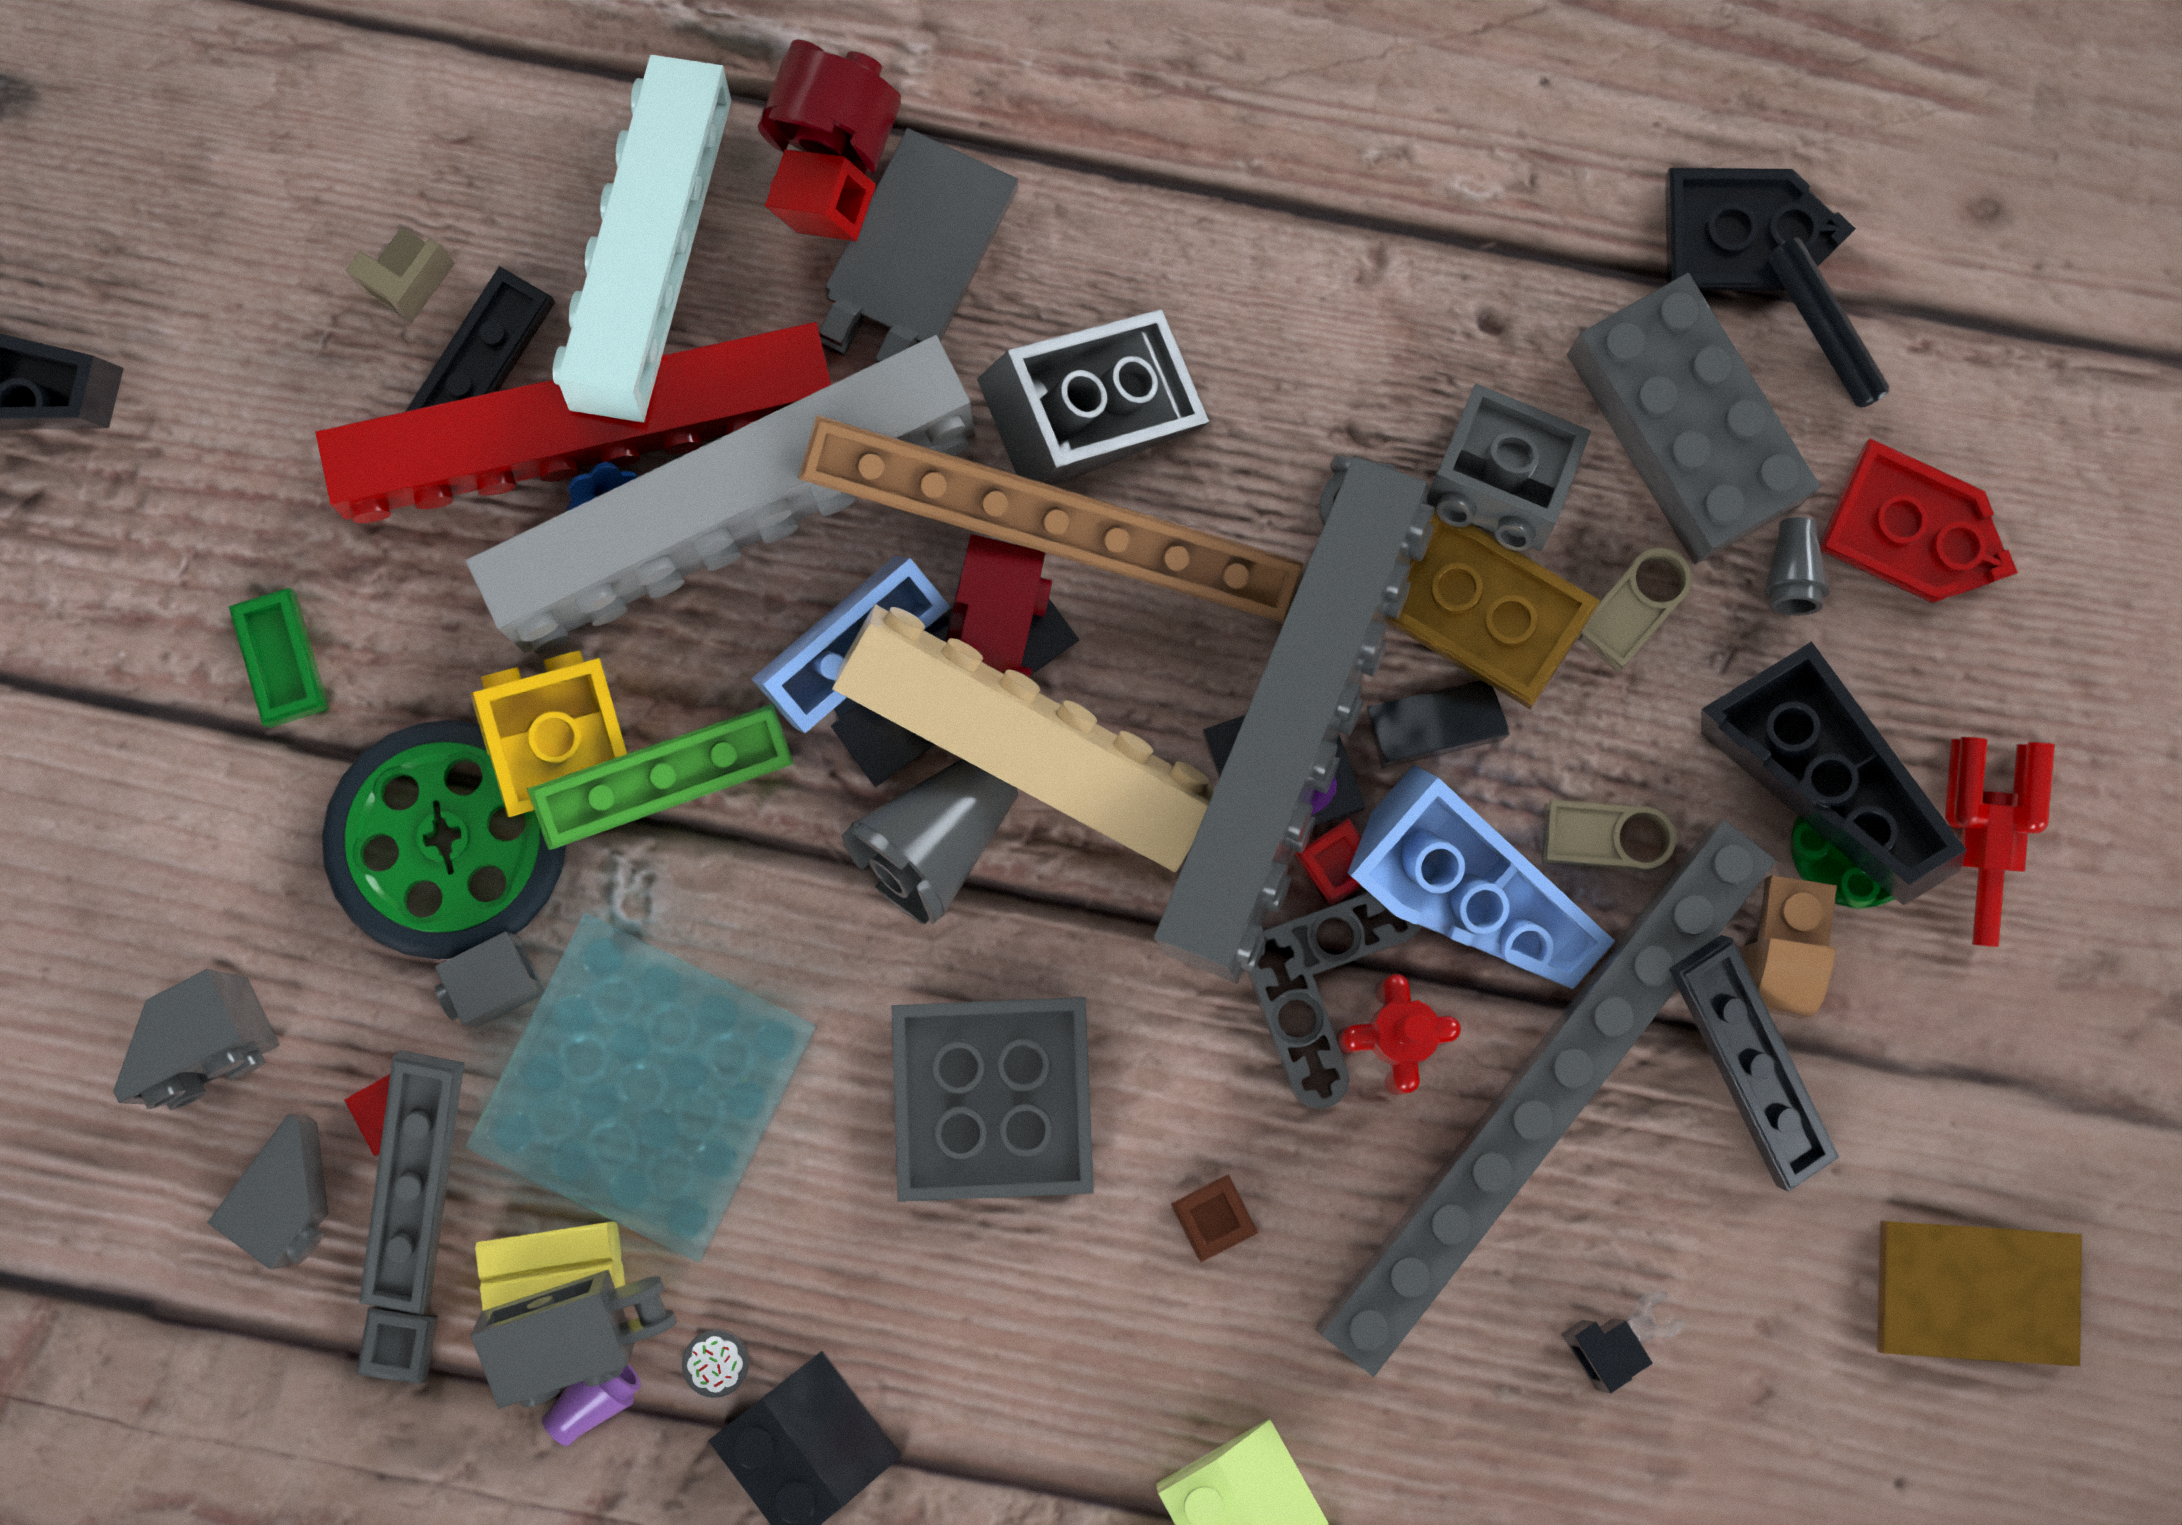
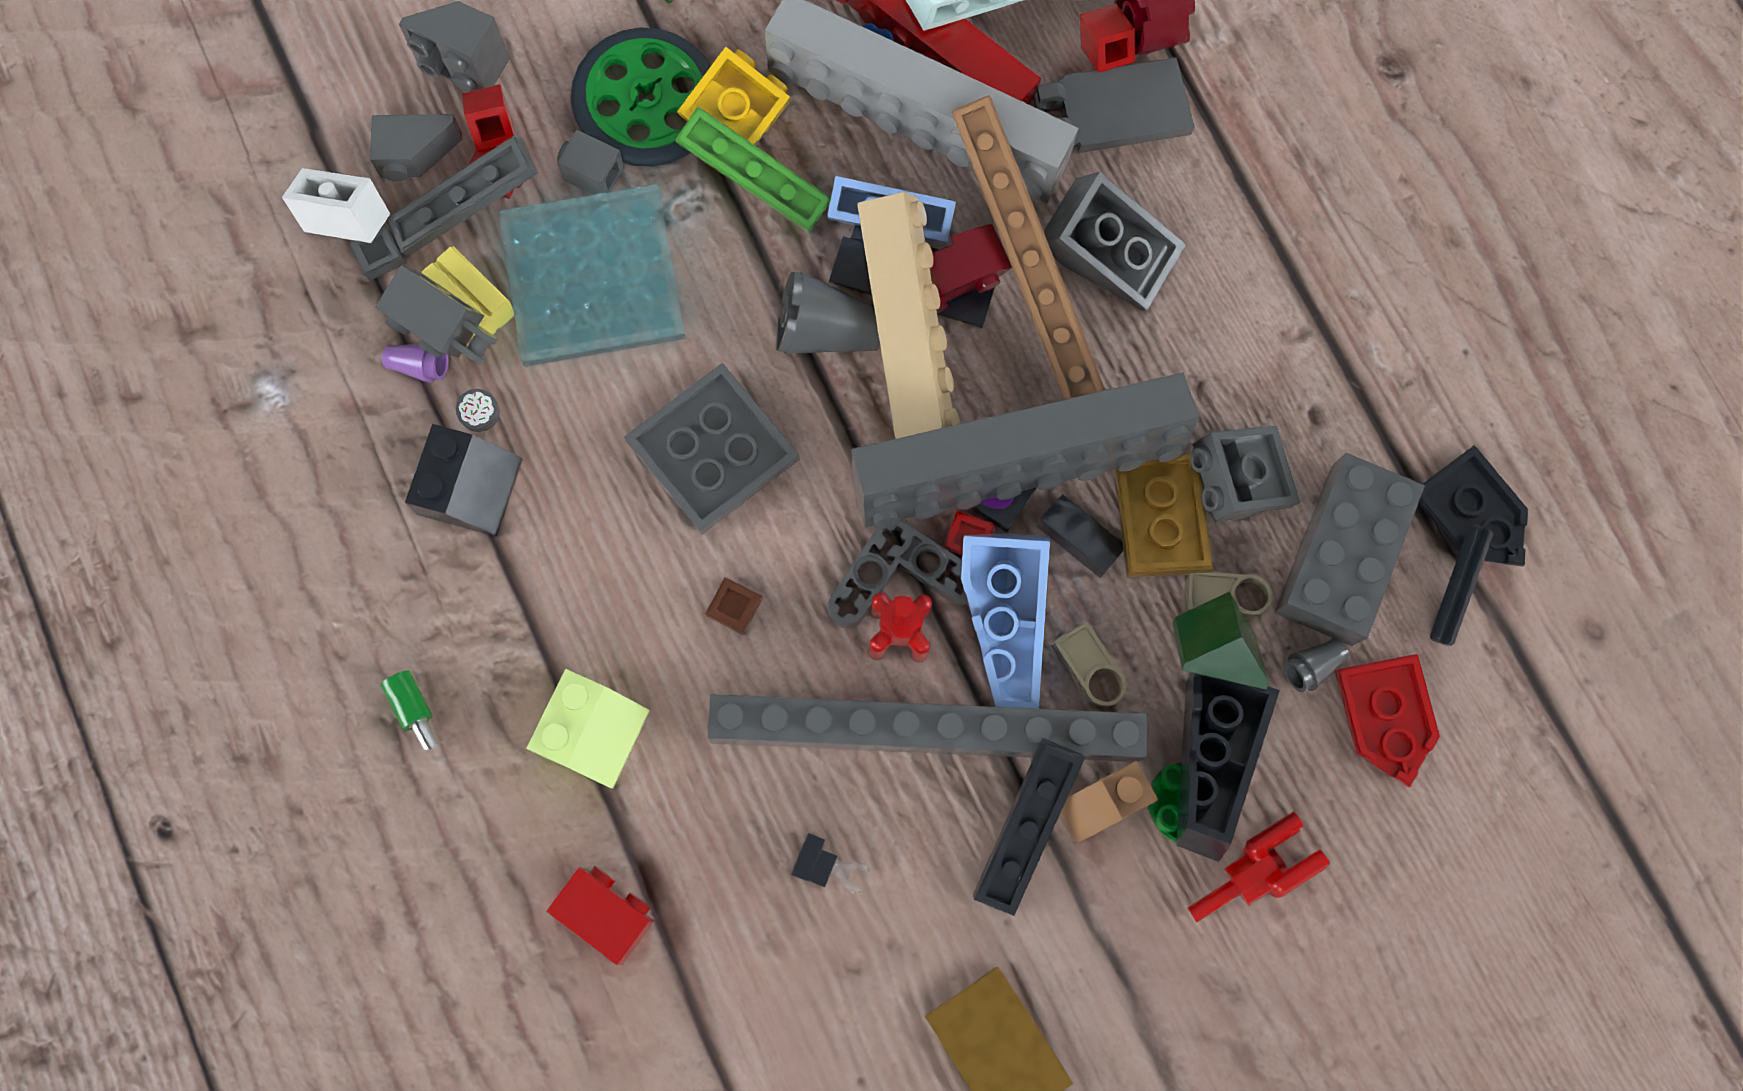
camera: 50 degrees right, 5 degrees down
none -> white brick [282,168,390,243]
none -> red brick [462,84,515,151]
none -> dark green slope [1172,591,1269,689]

